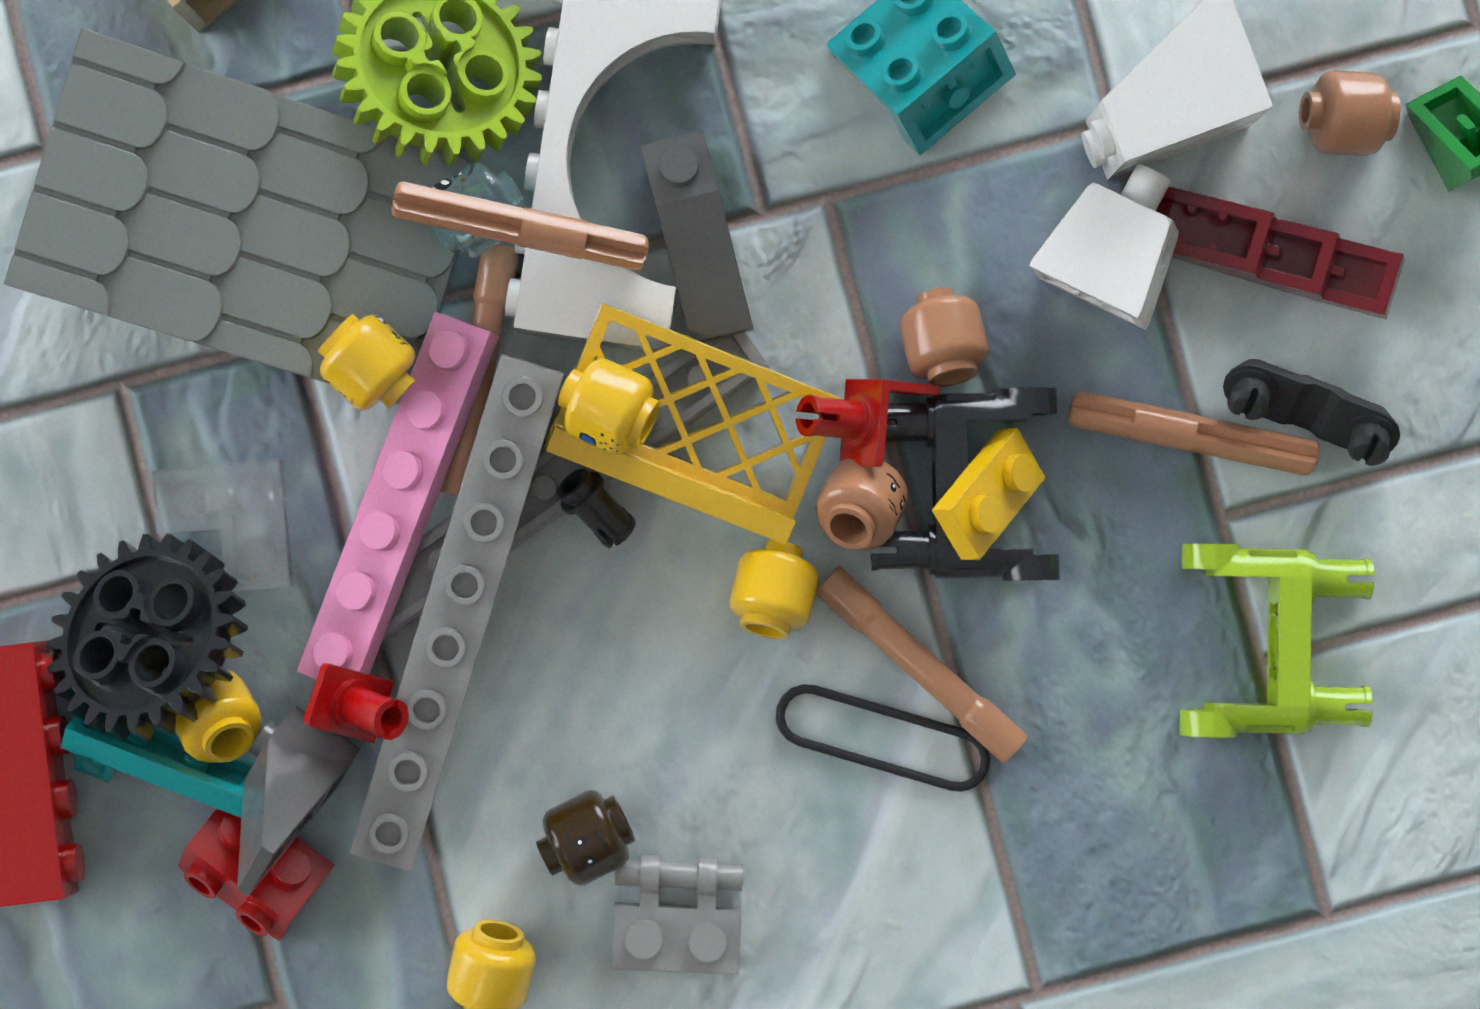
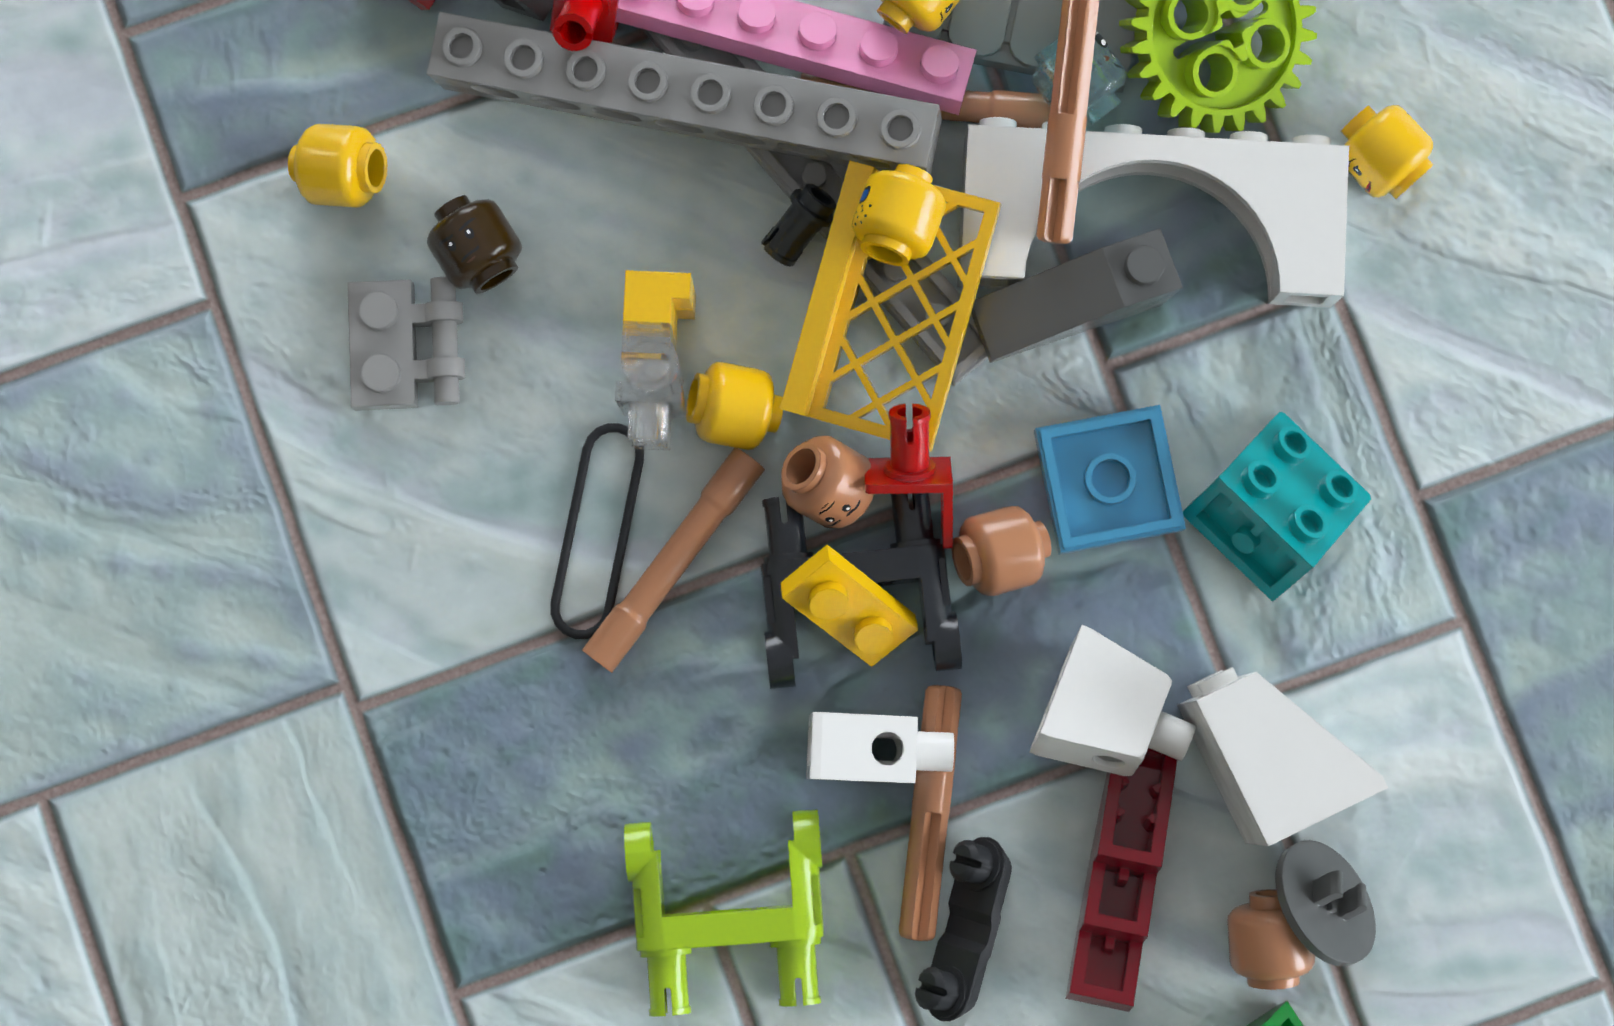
camera: 80 degrees right, 5 degrees down
none -> clear hips [615,270,696,450]
none -> white torso [806,712,954,783]
none -> dark azure plate [1034,405,1186,555]
none -> dark grey piece [1275,840,1376,967]

